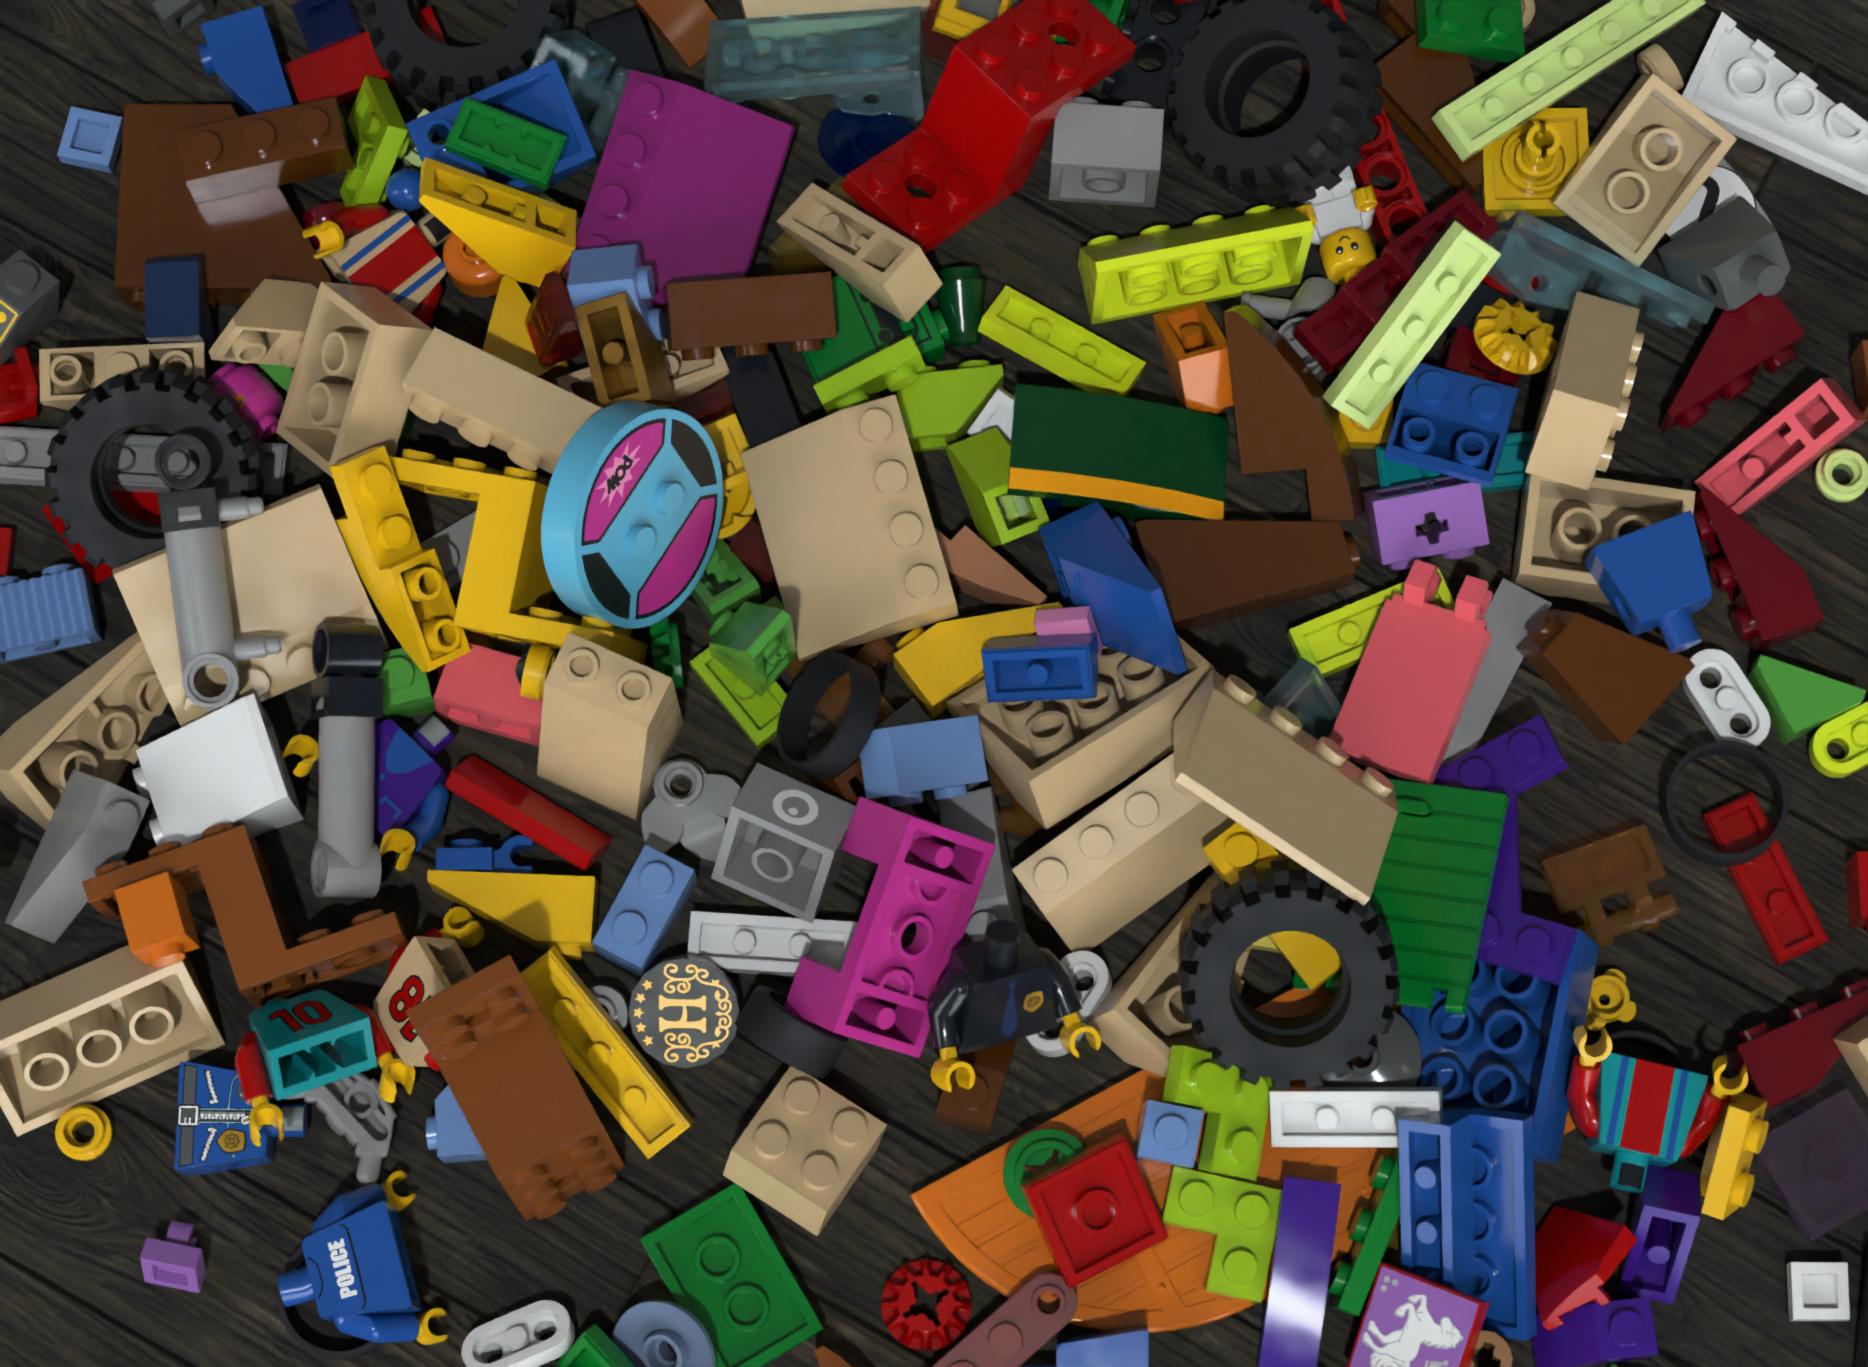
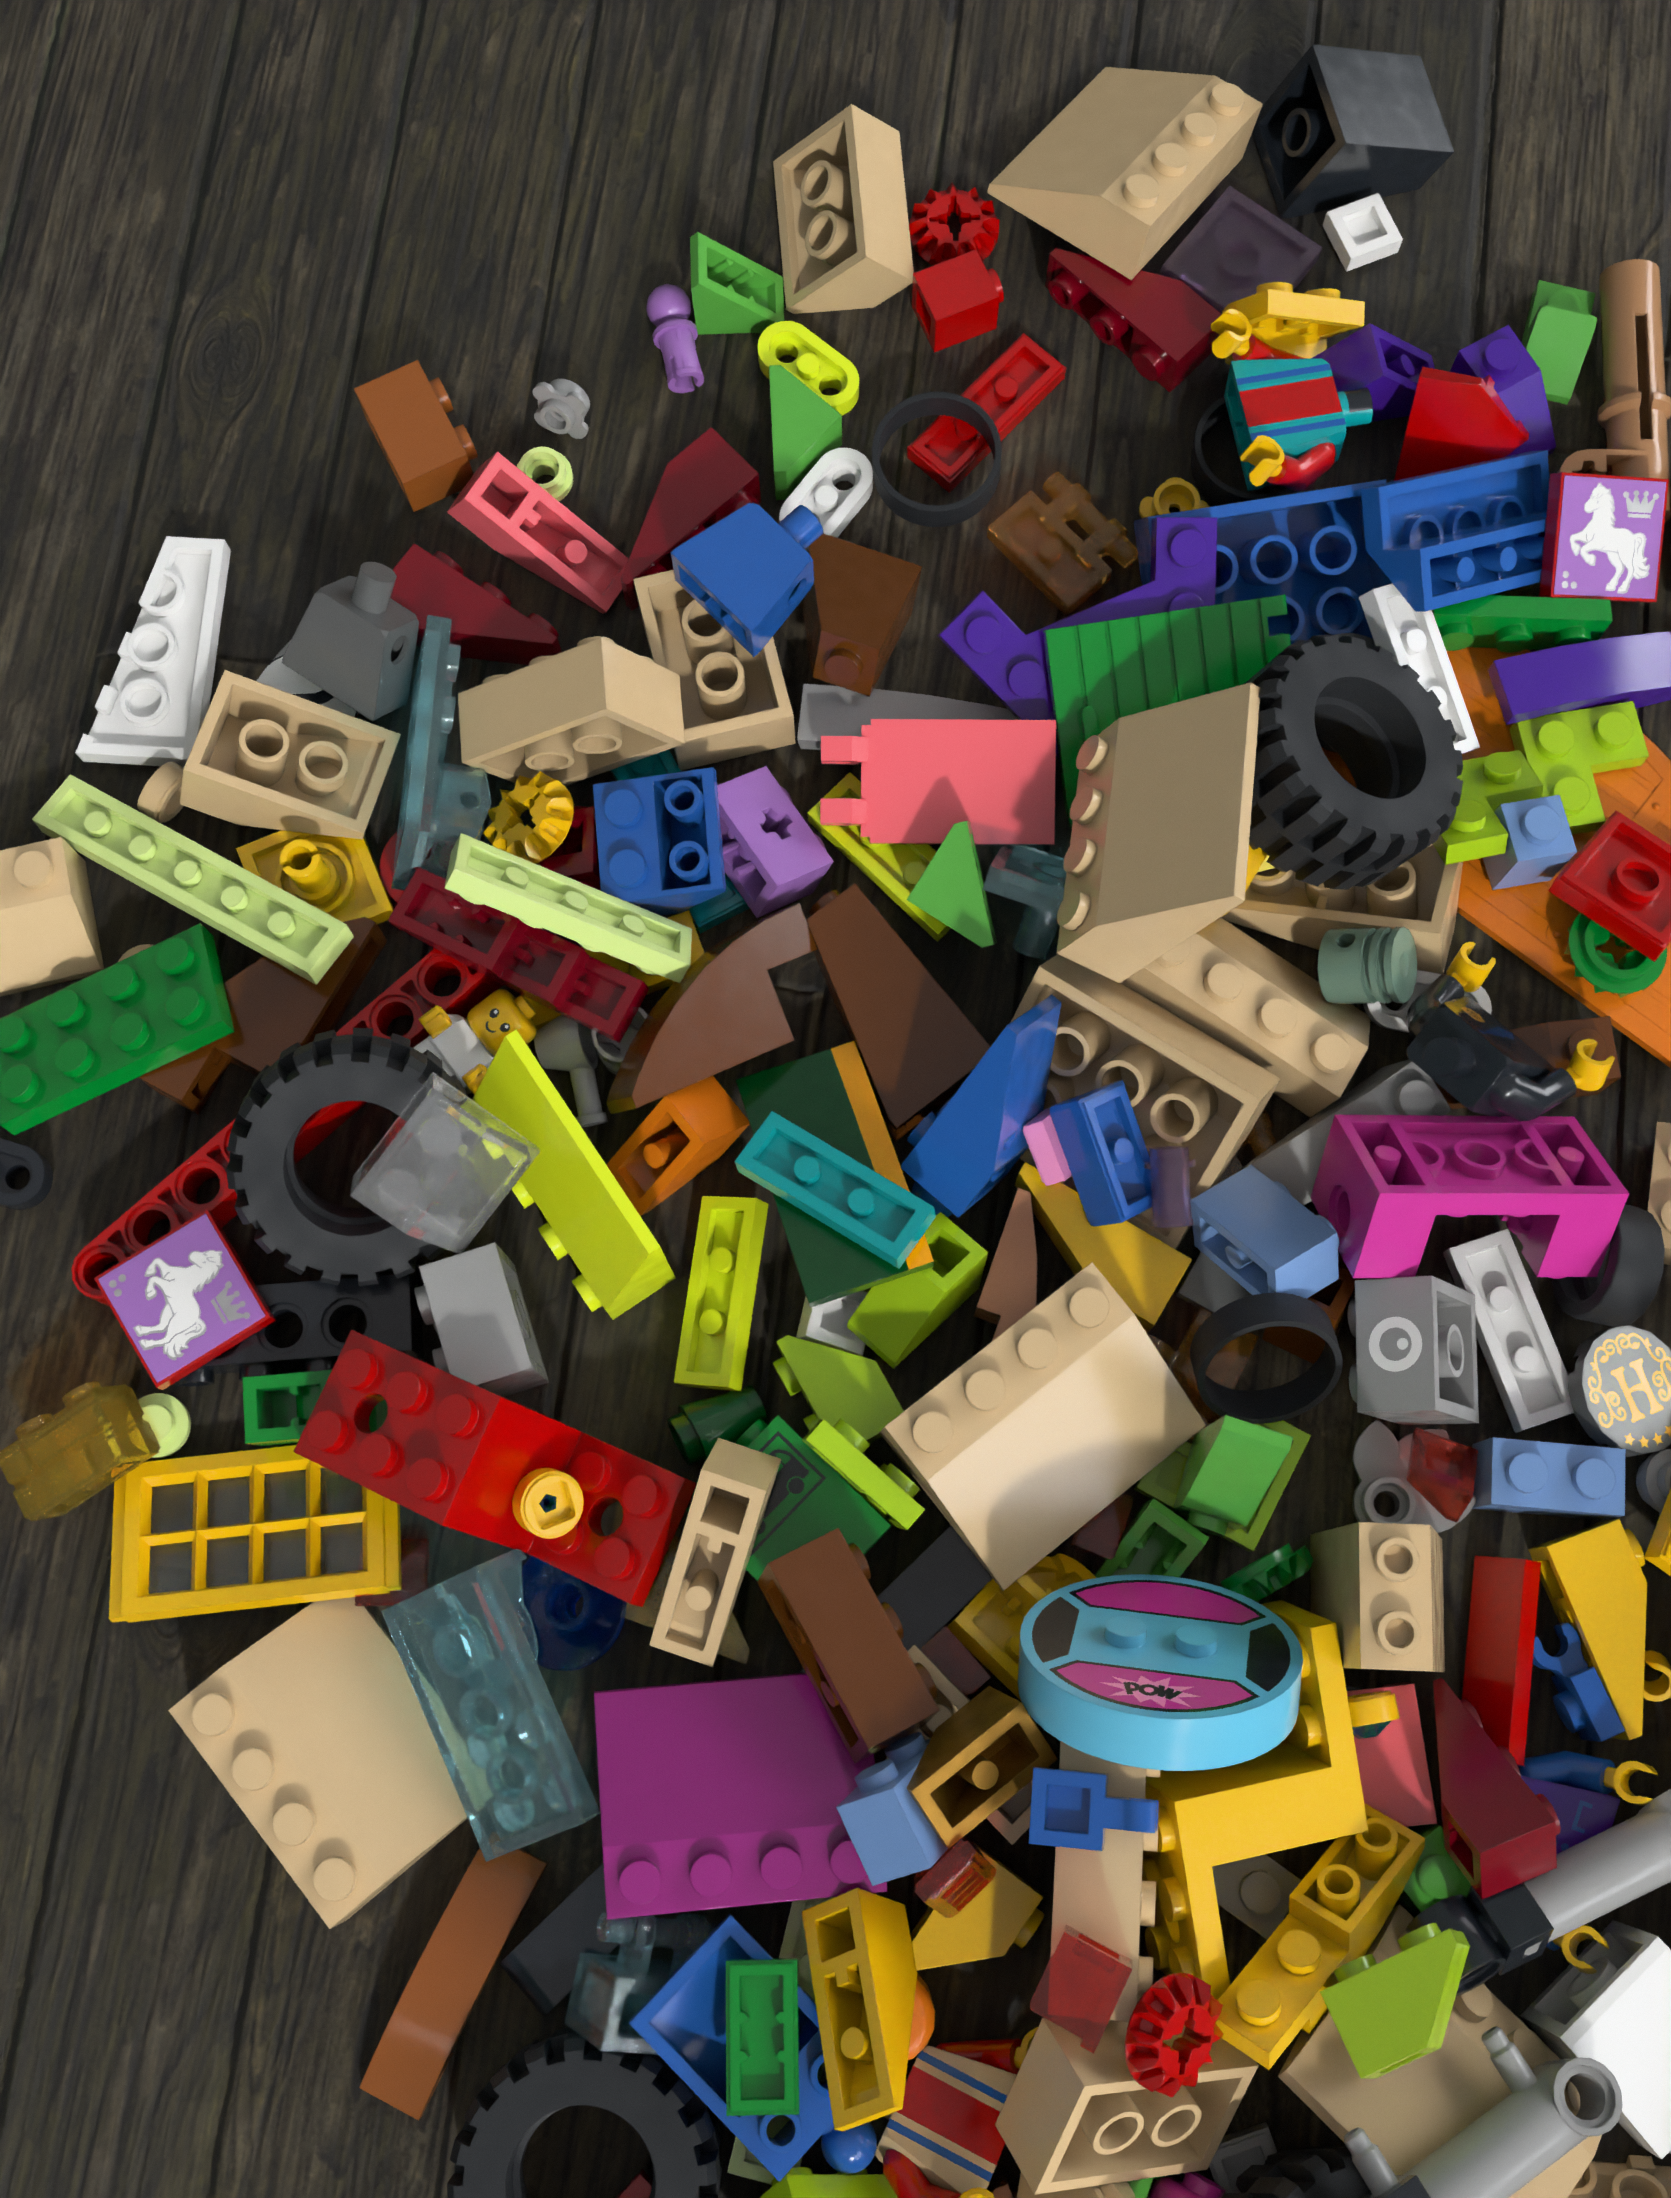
camera: 110 degrees left, 0 degrees up
none -> clear slope [350,1072,540,1254]
none -> yellow tile [512,1468,584,1539]
none -> teal plate [734,1111,936,1269]
none -> bright green slope [907,821,997,947]
none -> blue plate [1029,1767,1159,1851]
none -> clear red panel [1030,1924,1133,2054]
none -> red gear [1125,1973,1224,2098]
none -> clear purple pin [1144,1146,1196,1228]
none -> sand green piece [1318,927,1417,1004]
none -> lime slope [1320,1923,1470,2079]
none -> clear red slope [1406,1427,1478,1523]
none -> dark red slope [1433,1677,1561,1900]

